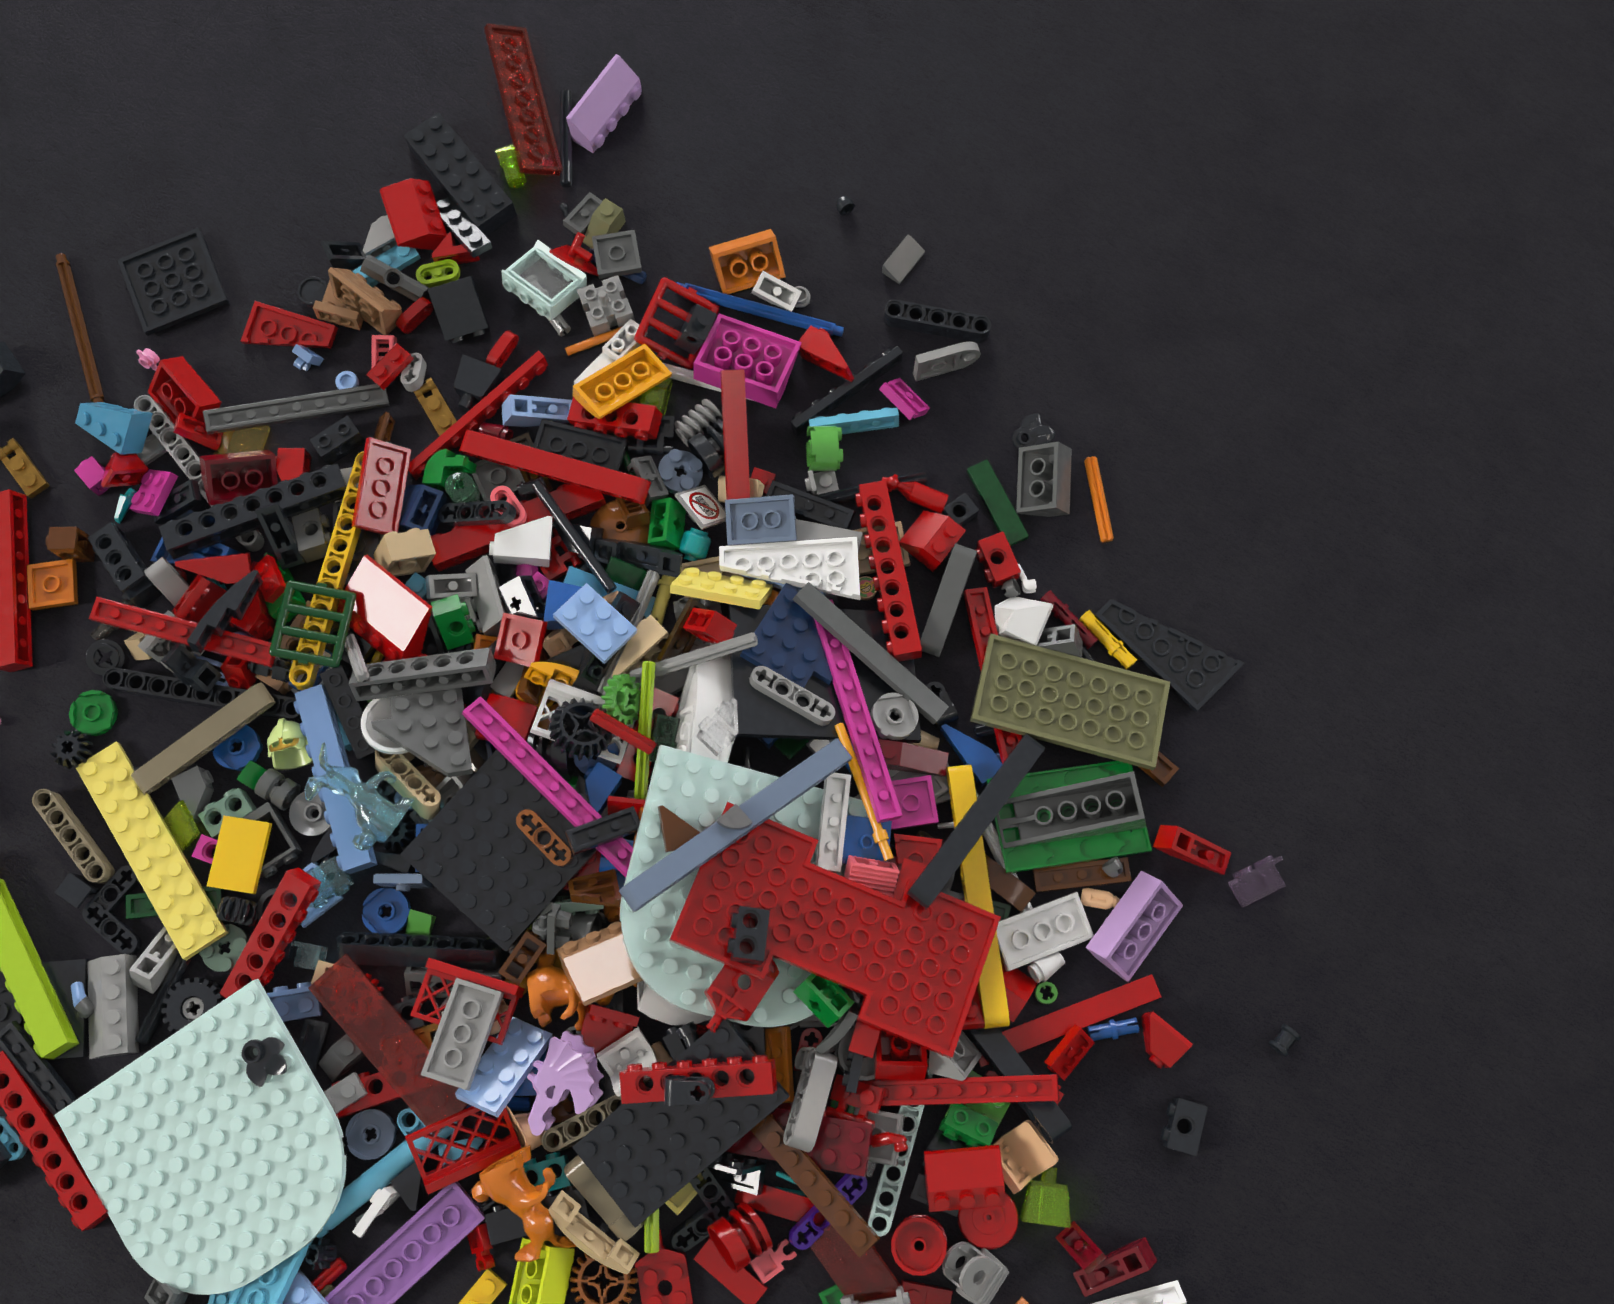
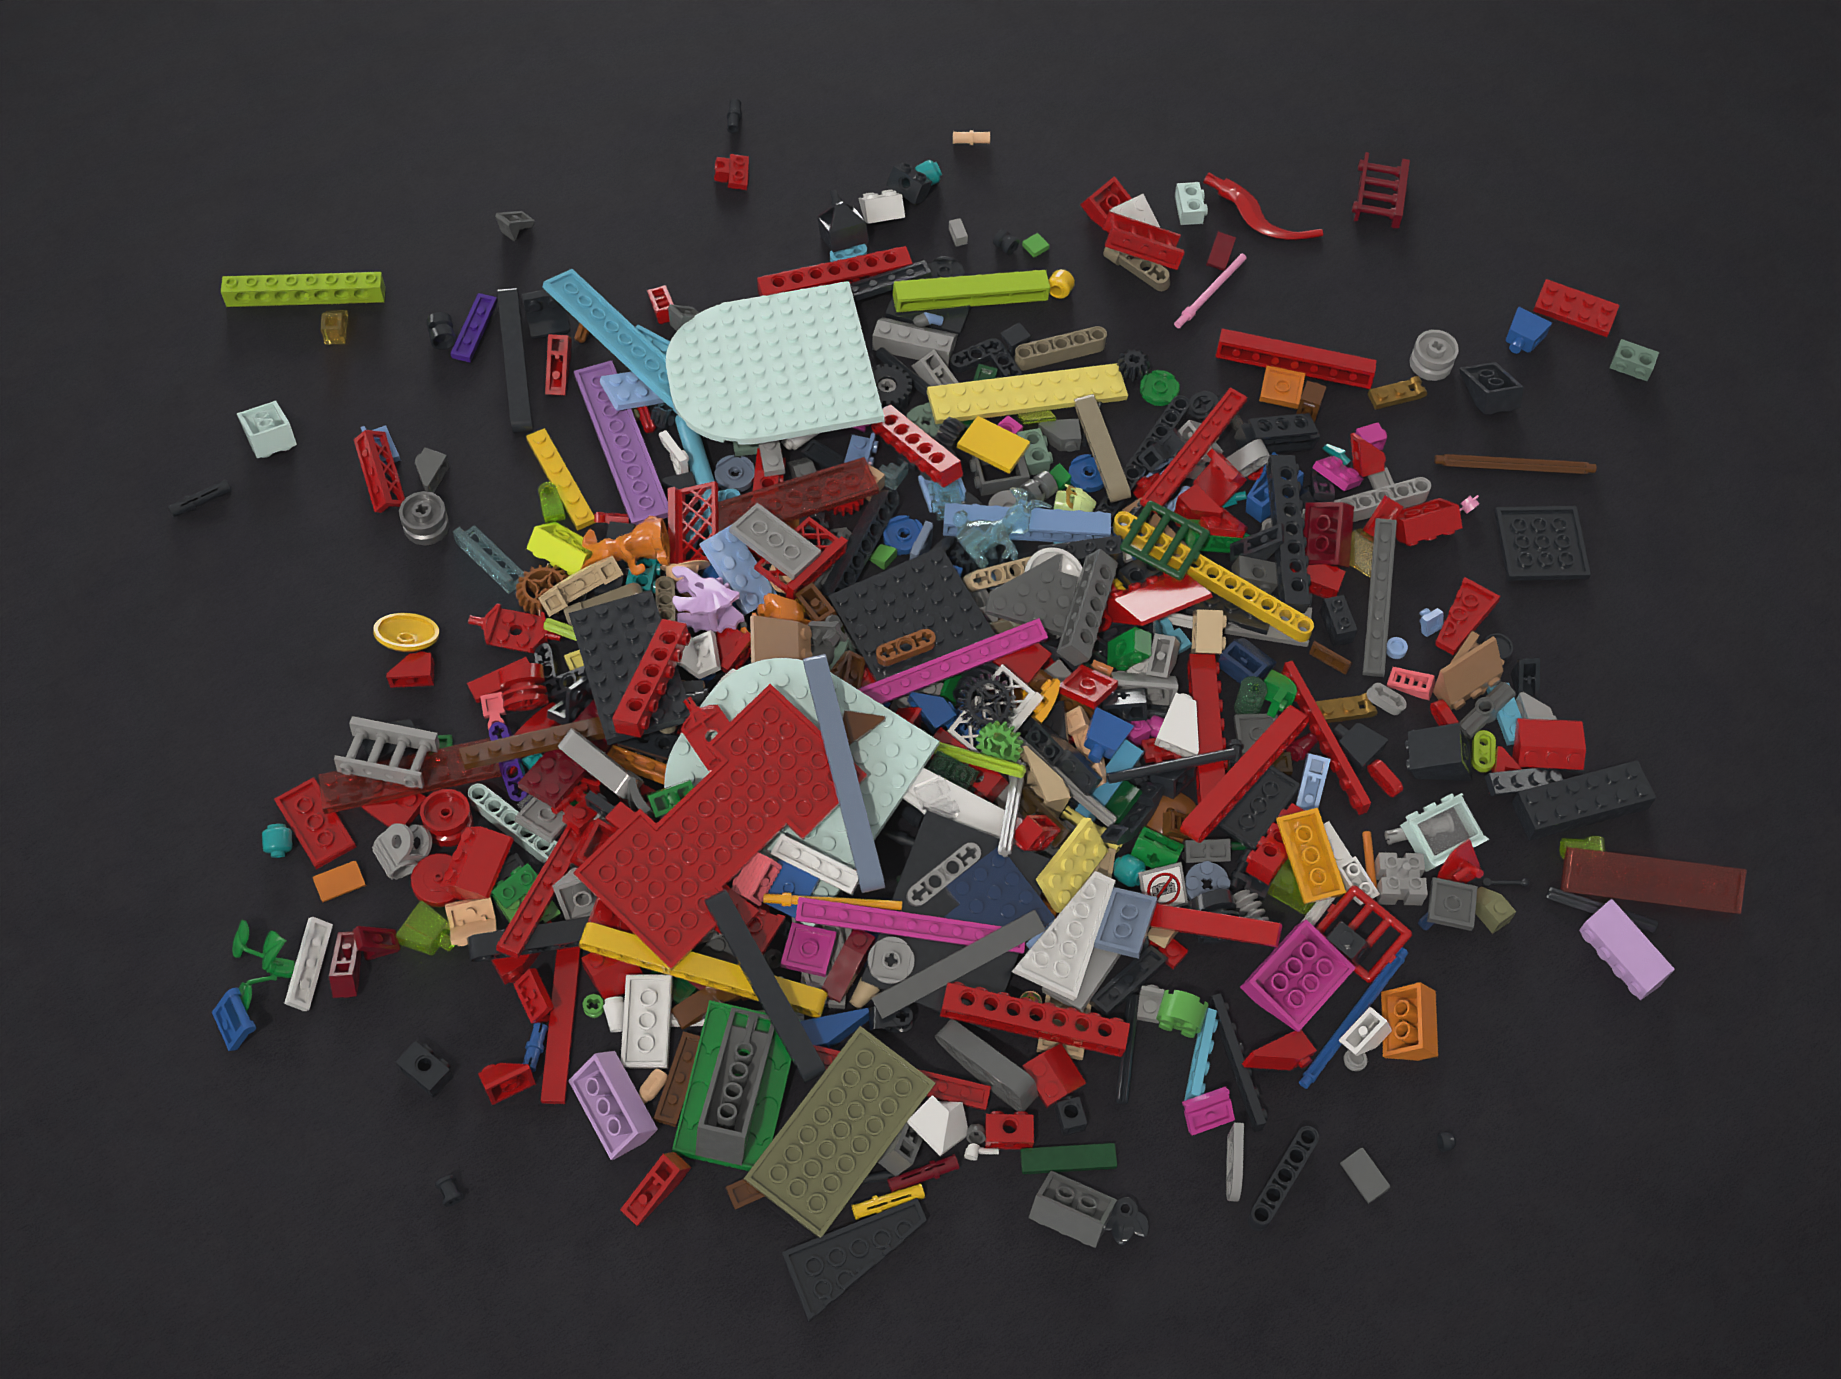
camera: 105 degrees right, 15 degrees down
dark azure wedge [75,402,153,455] -> none
red slope [175,553,252,584] -> none
black slope [187,570,263,654] -> none
black plate [241,1037,287,1087] -> none
light grey axle [345,634,370,682] -> none
tile [352,437,411,535] -> none
red plate [366,343,414,390] -> none
black beam [438,500,516,526] -> none
coral plate [490,486,527,527] -> none
light blue plate [553,583,638,664] -> none
dark grey plate [563,192,602,234] -> none
black tile [565,806,640,855] -> none
red axle [590,709,656,754] -> none
black piece [664,1075,716,1106] -> none
flat silver tile [716,804,753,829] -> none
black brick [727,906,770,965] -> none
red arm [871,1132,908,1152] -> none
red wheel [882,474,949,514] -> none
orange axle [1084,456,1114,543] -> none
dark grey hinge [1101,856,1123,877] -> none
clear purple bracket [1228,855,1286,908] -> none

